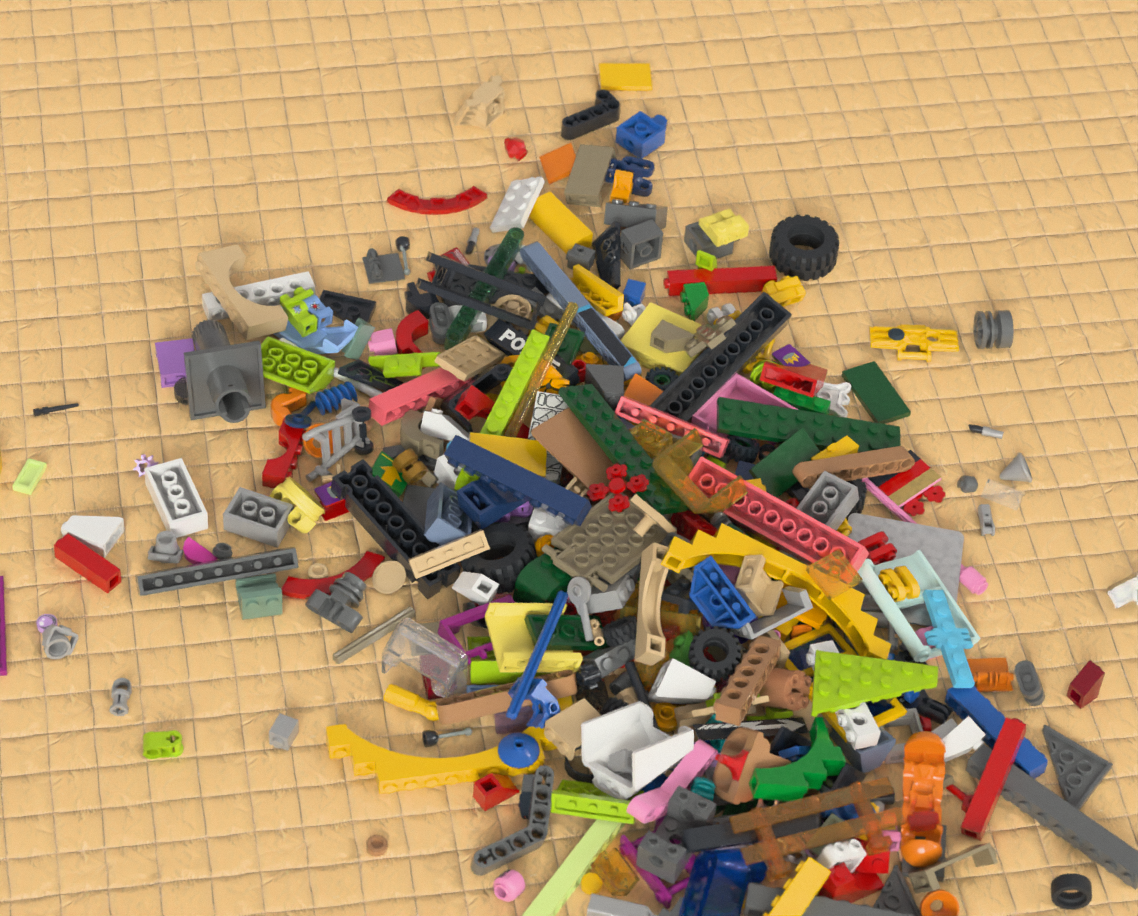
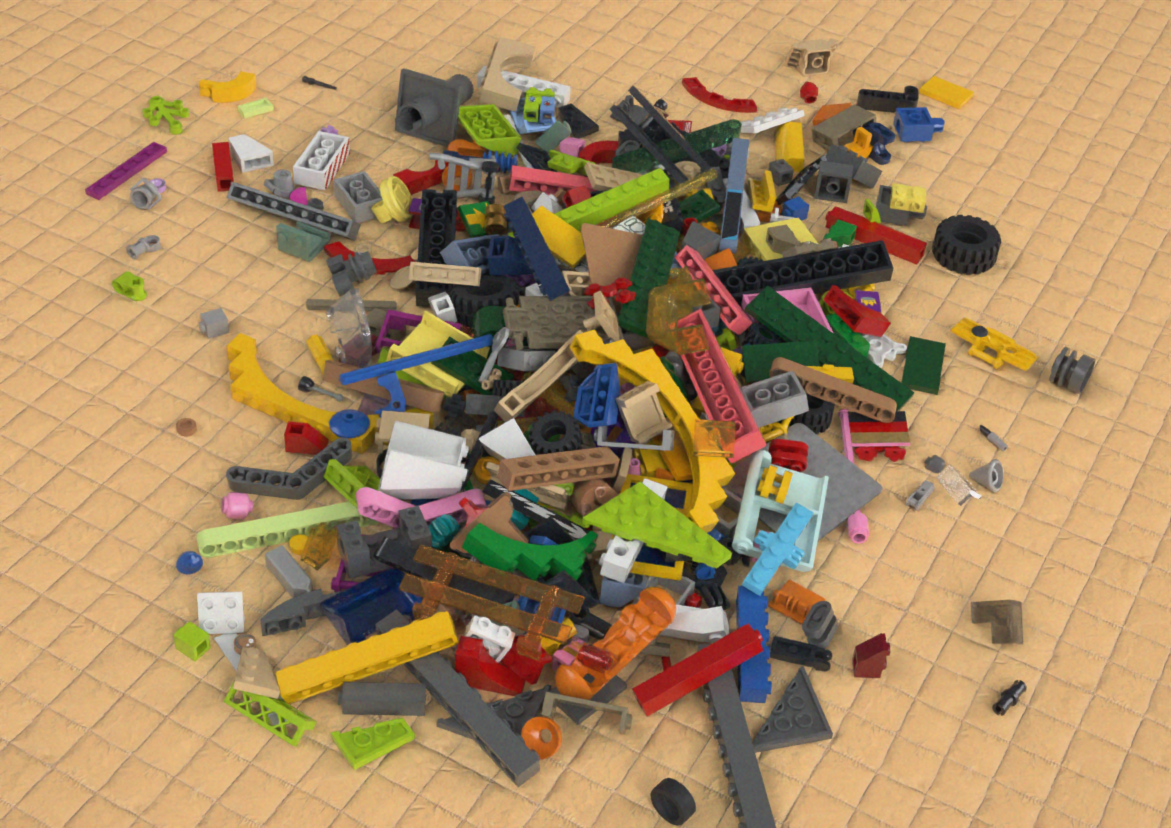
camera: 40 degrees right, 5 degrees down
yellow brick [761,276,806,307] -> none
none -> black hinge [770,636,833,672]

